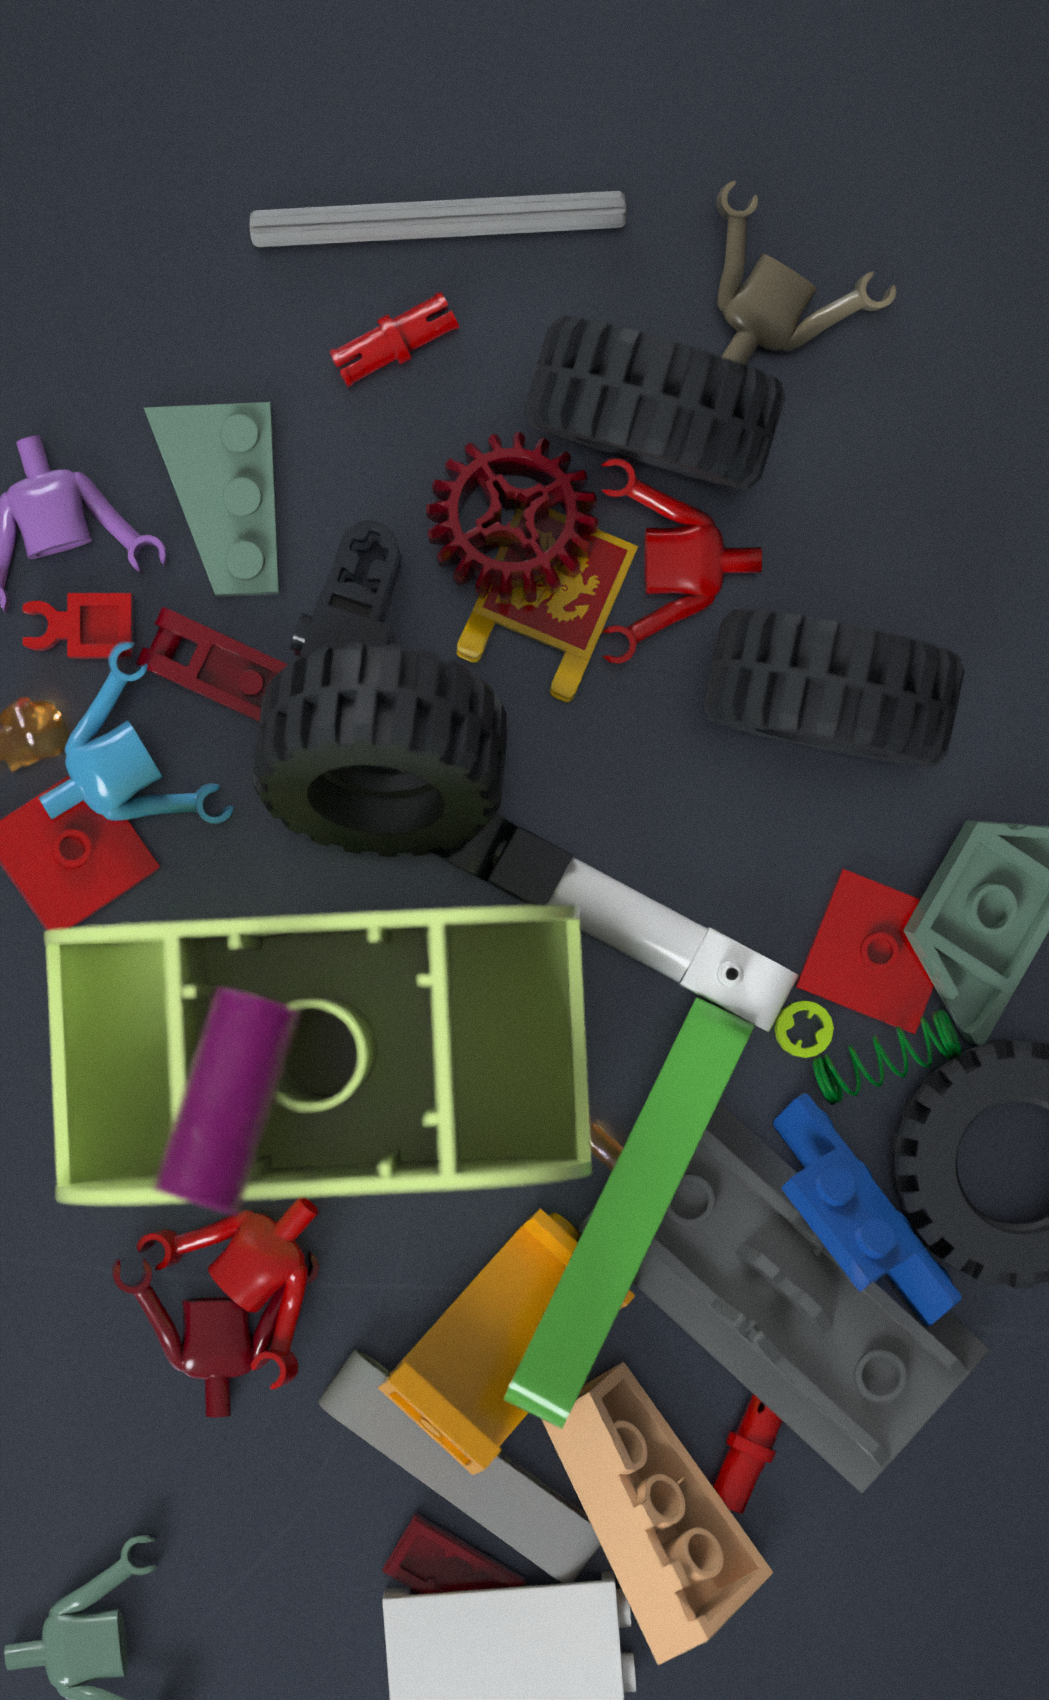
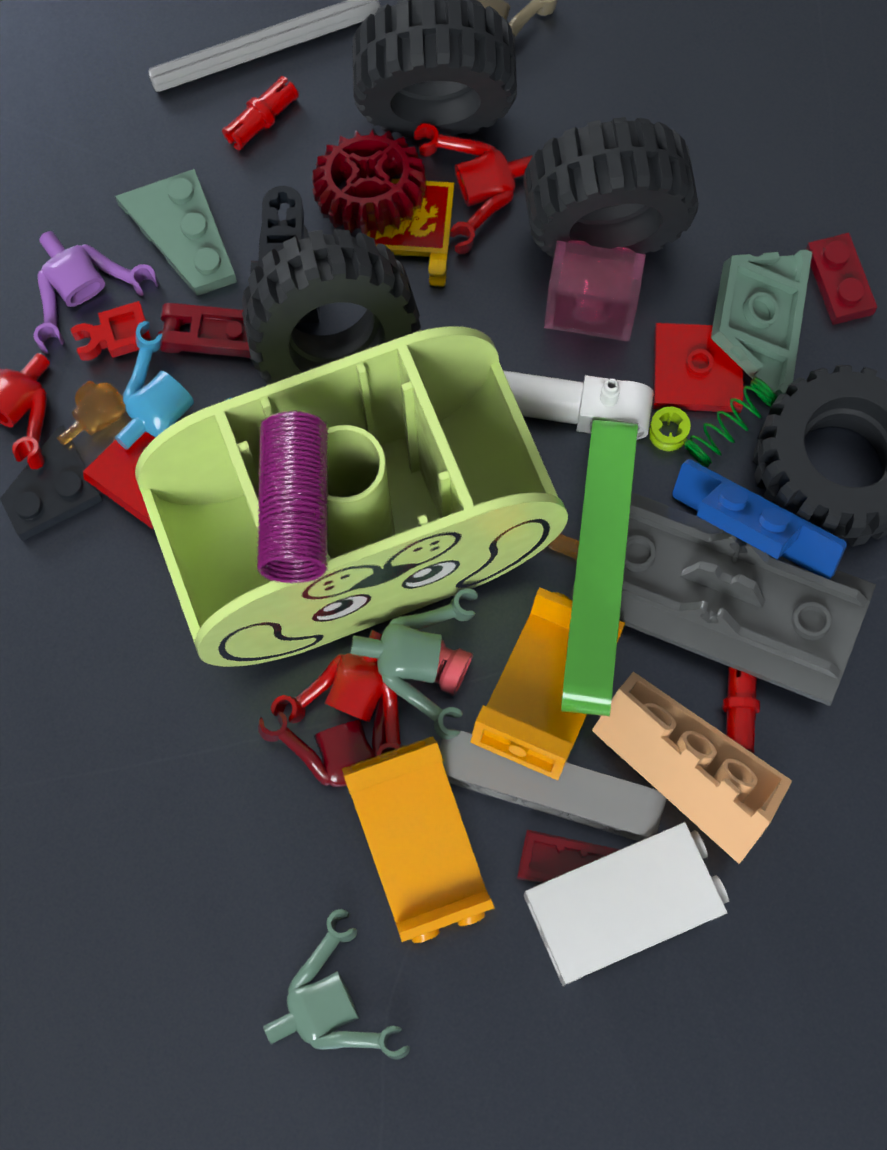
camera: 15 degrees left, 15 degrees down
none -> light orange panel [342,736,494,943]
none -> sand green piece [350,588,478,739]
none -> coral wheel [422,640,473,696]
none -> clear pink brick [544,240,646,341]

